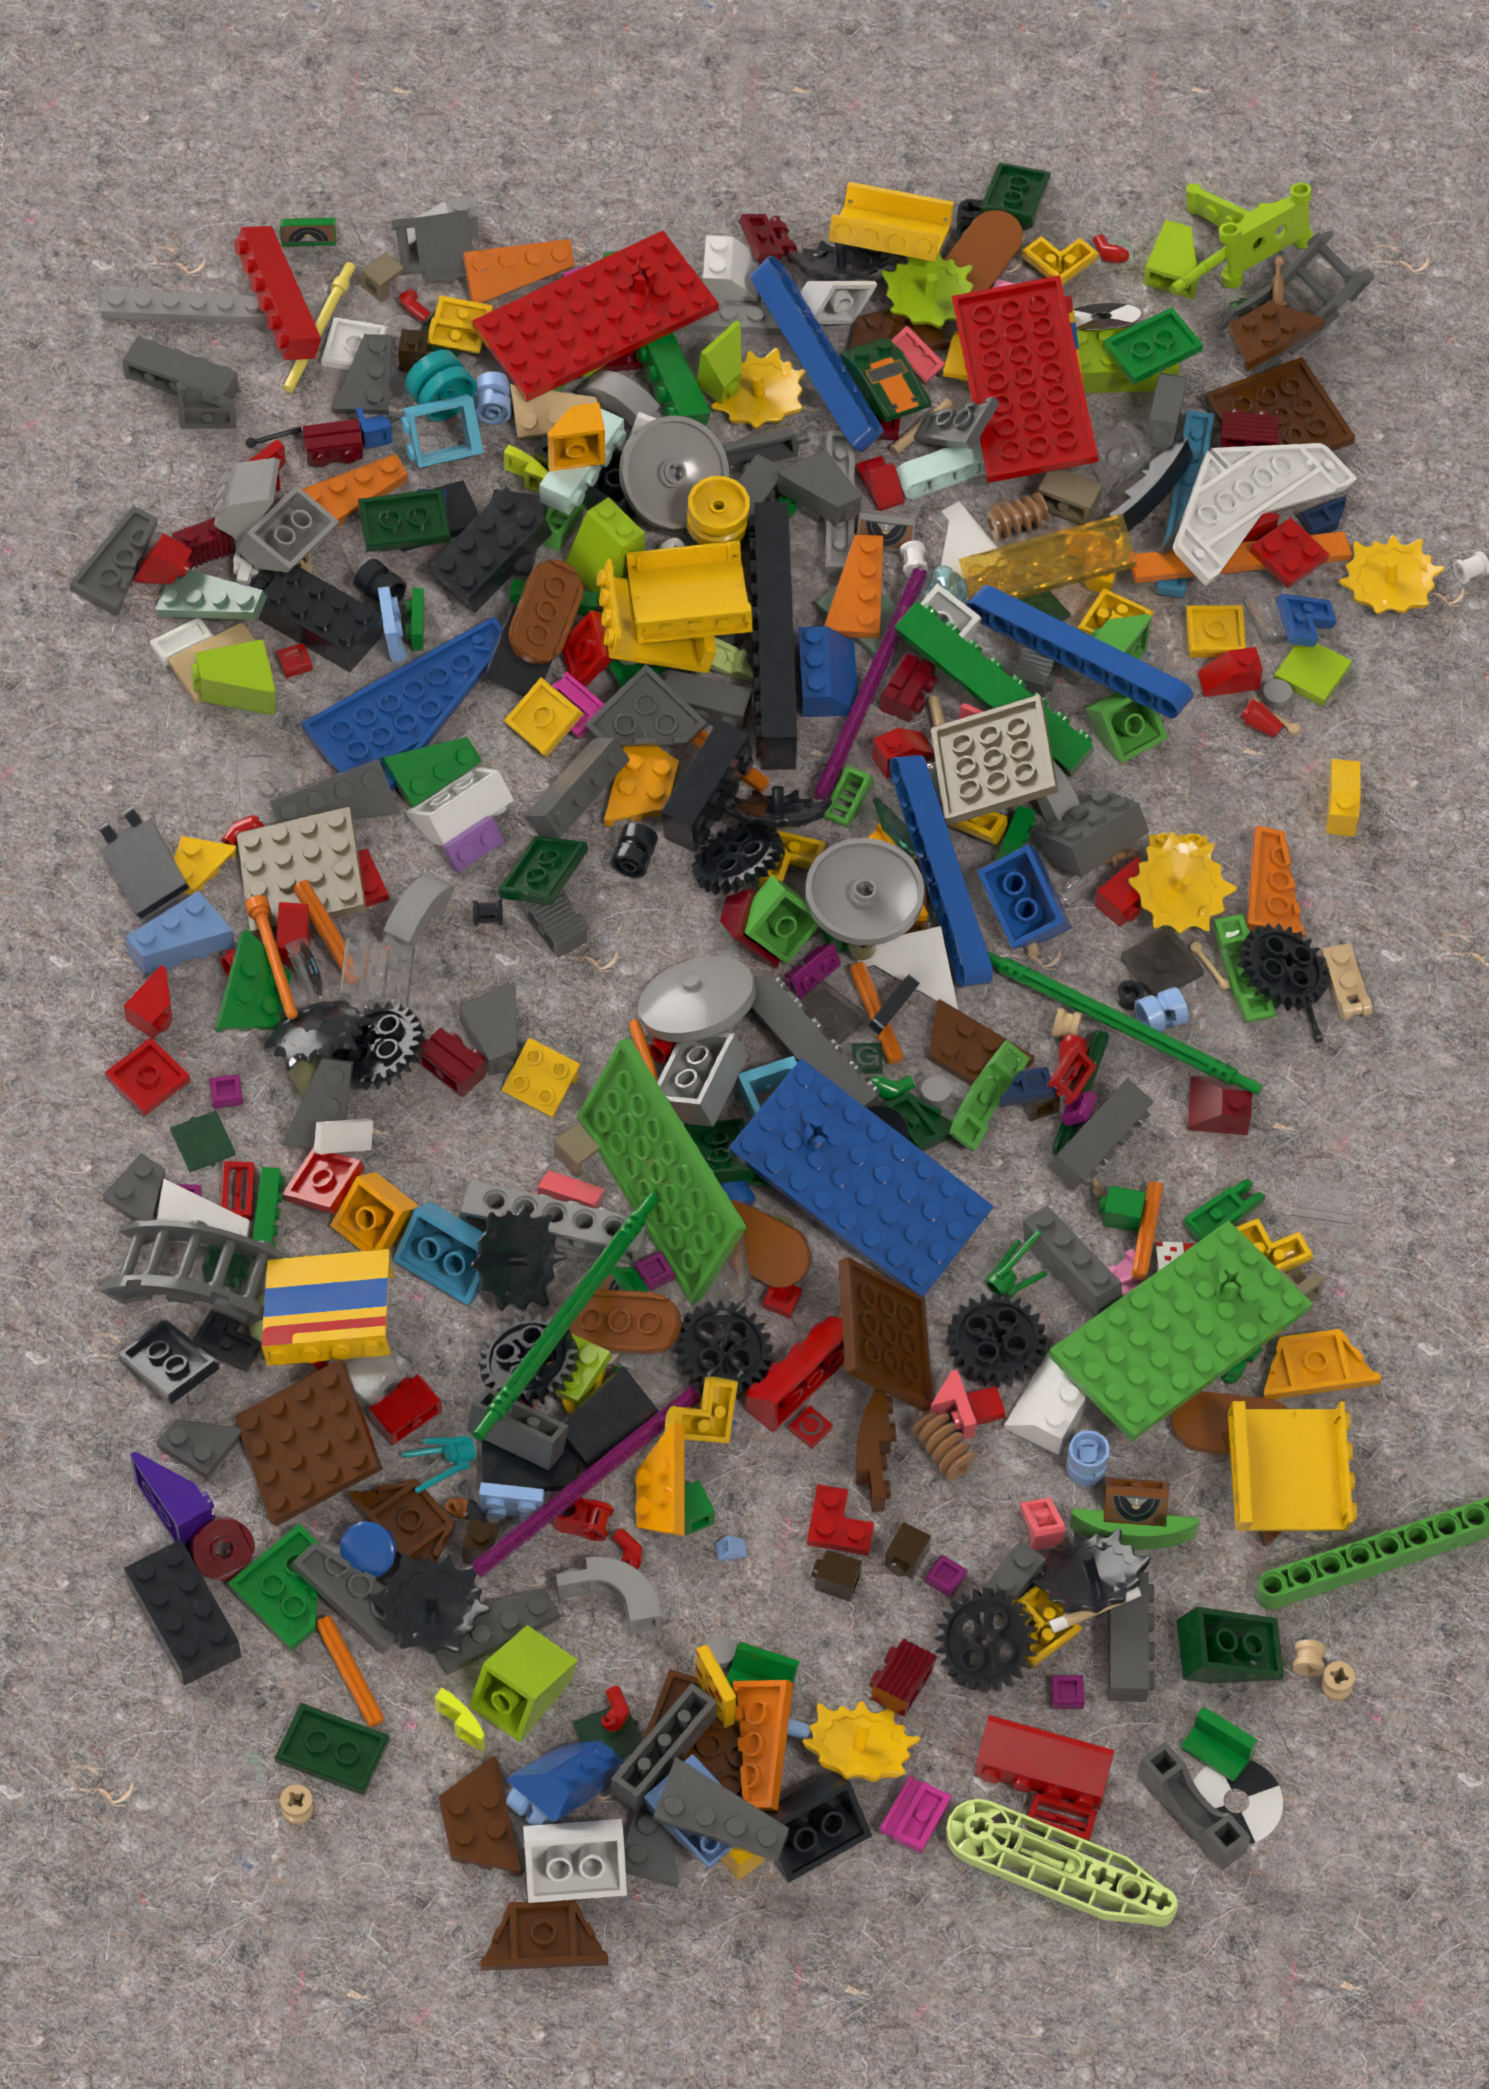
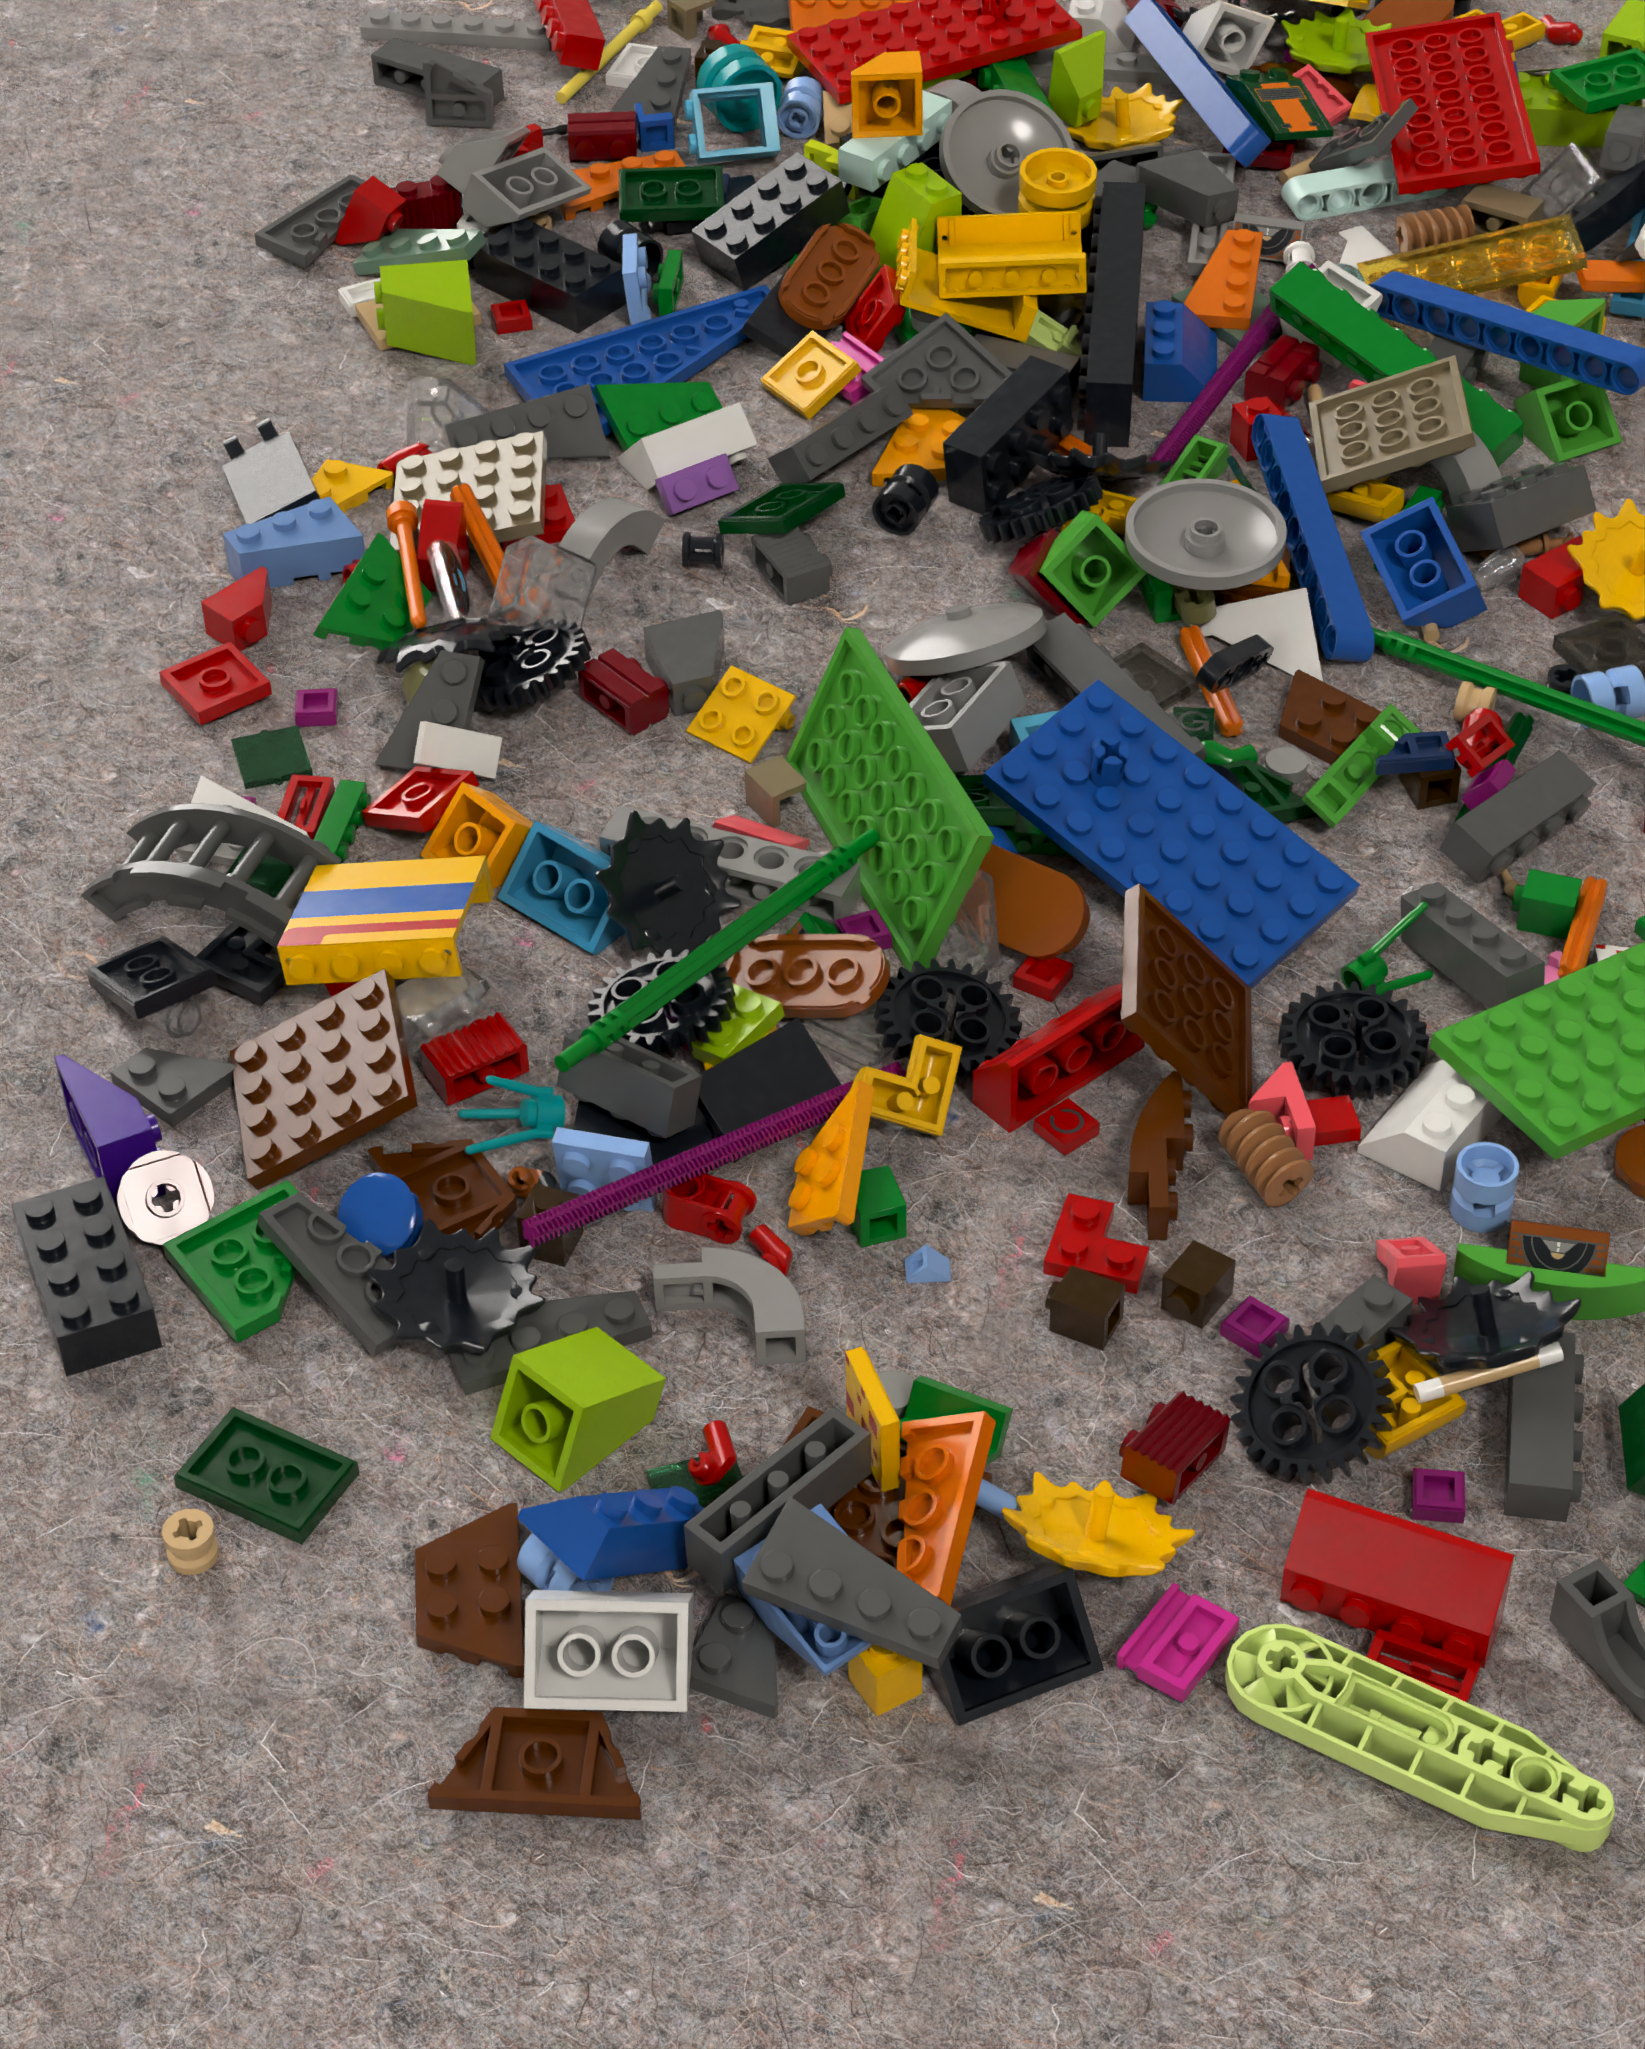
camera: 10 degrees right, 15 degrees down
dark grey wing [103,1153,166,1221] -> none
orange axle [316,1616,384,1728] -> none
neon yellow slope [434,1687,485,1752] -> none
magenta hinge [782,942,842,1000] -> none
red slope [856,455,904,511] -> none

